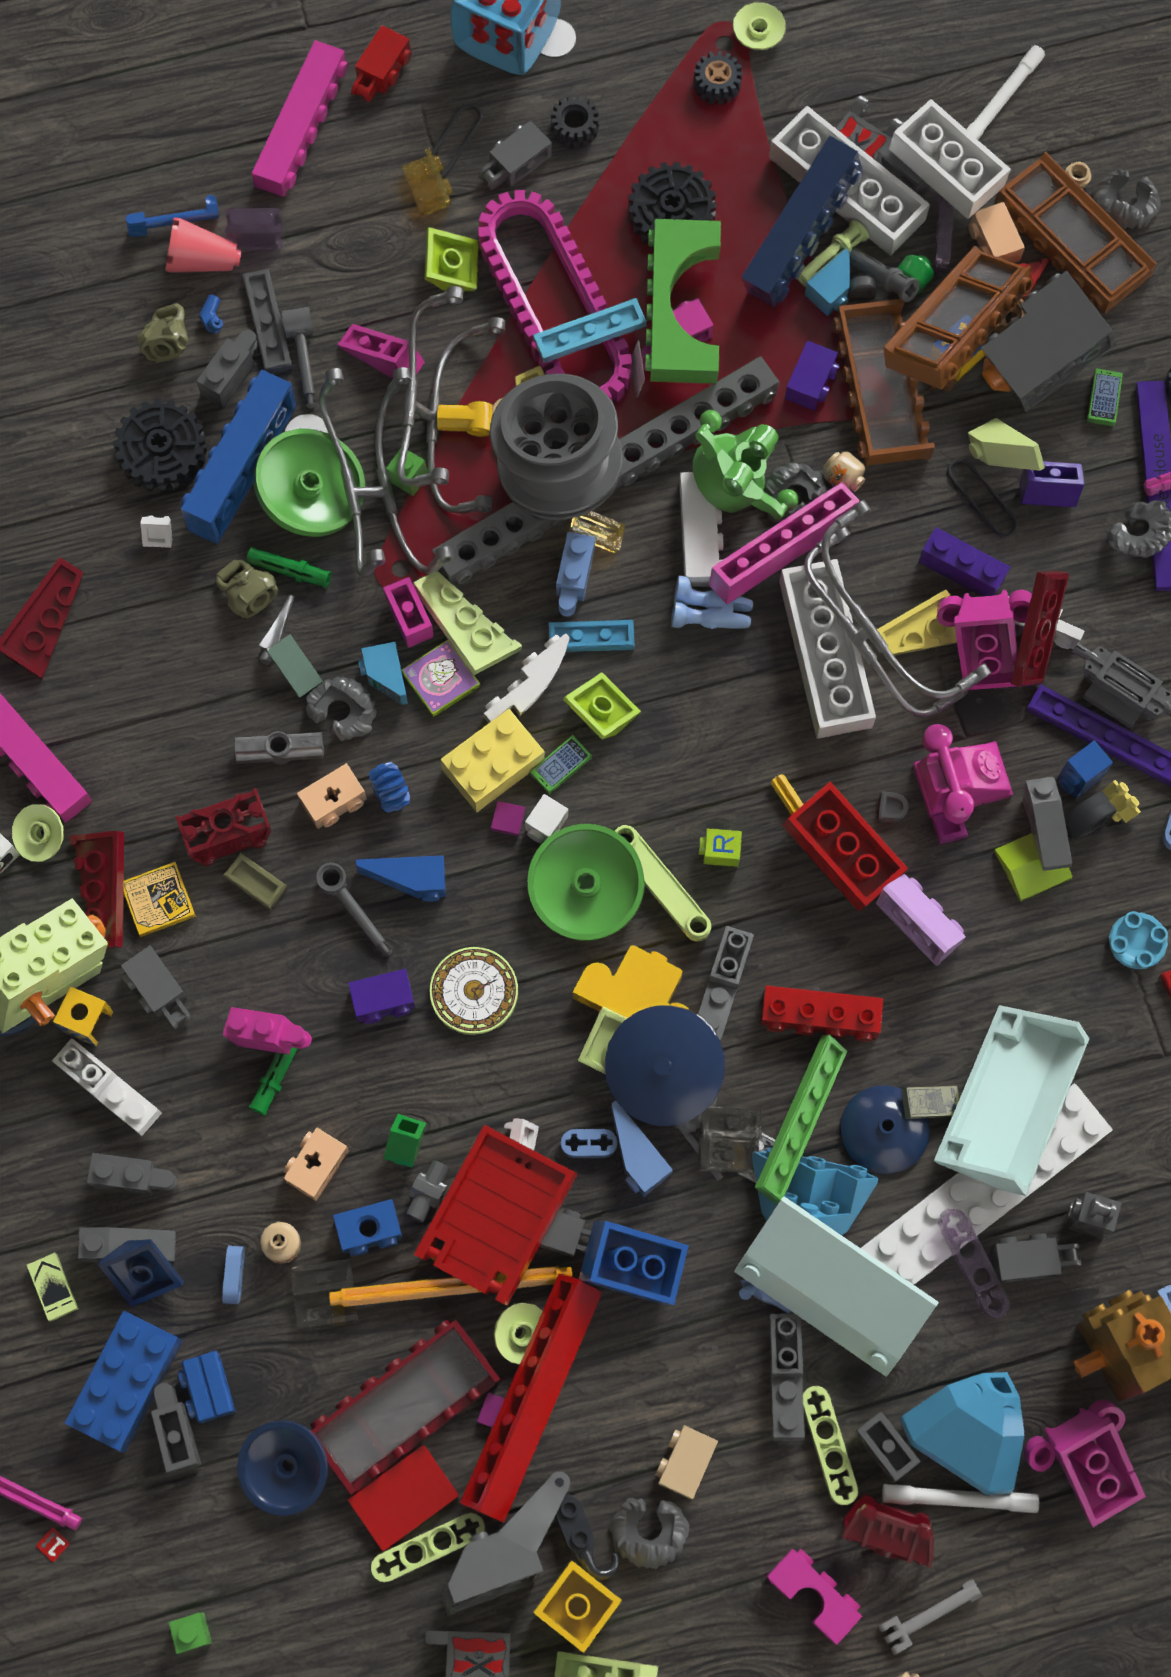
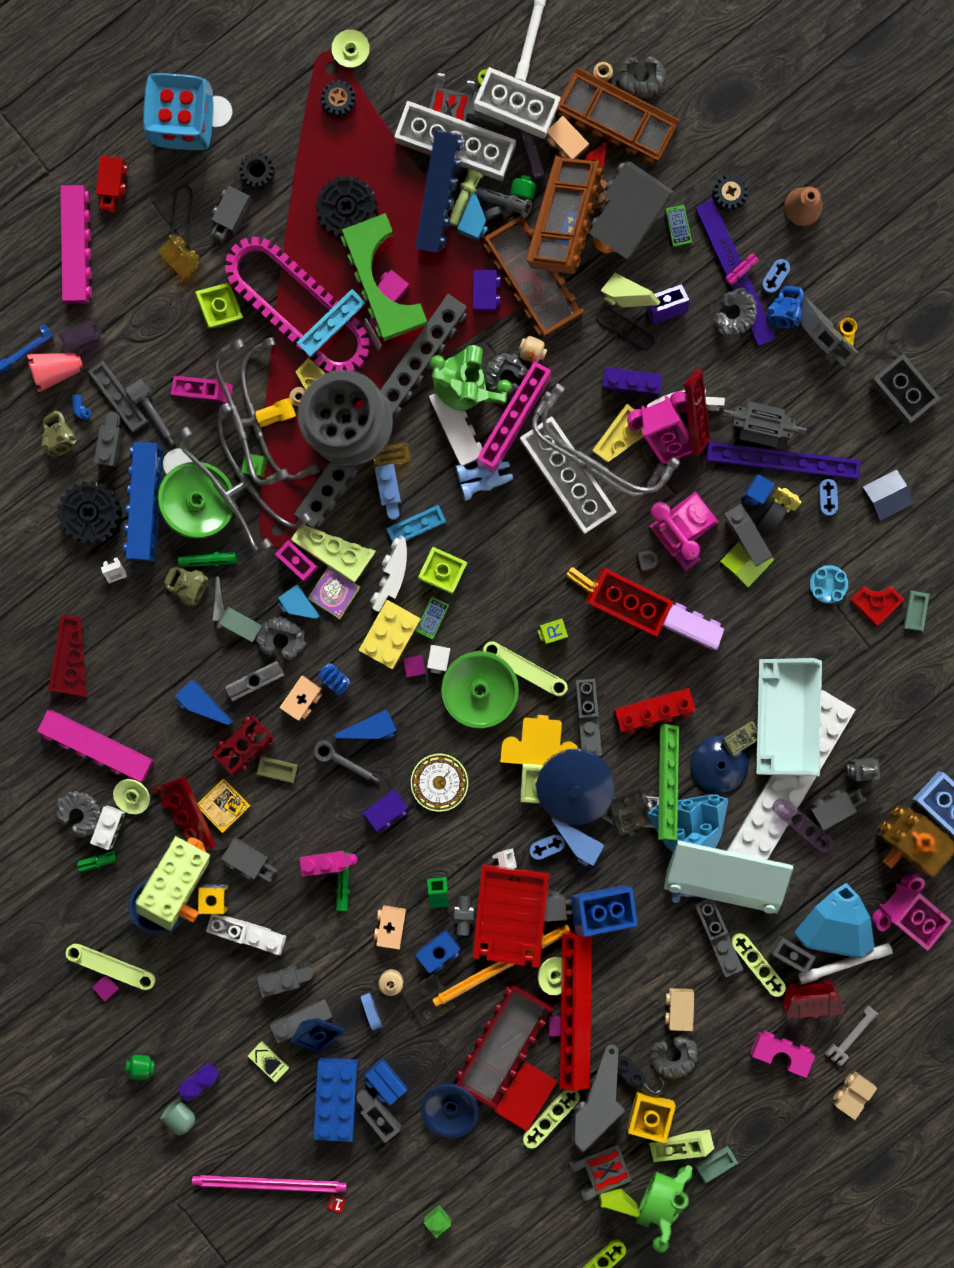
camera: 15 degrees left, 15 degrees up
none -> blue slope [175,680,233,725]

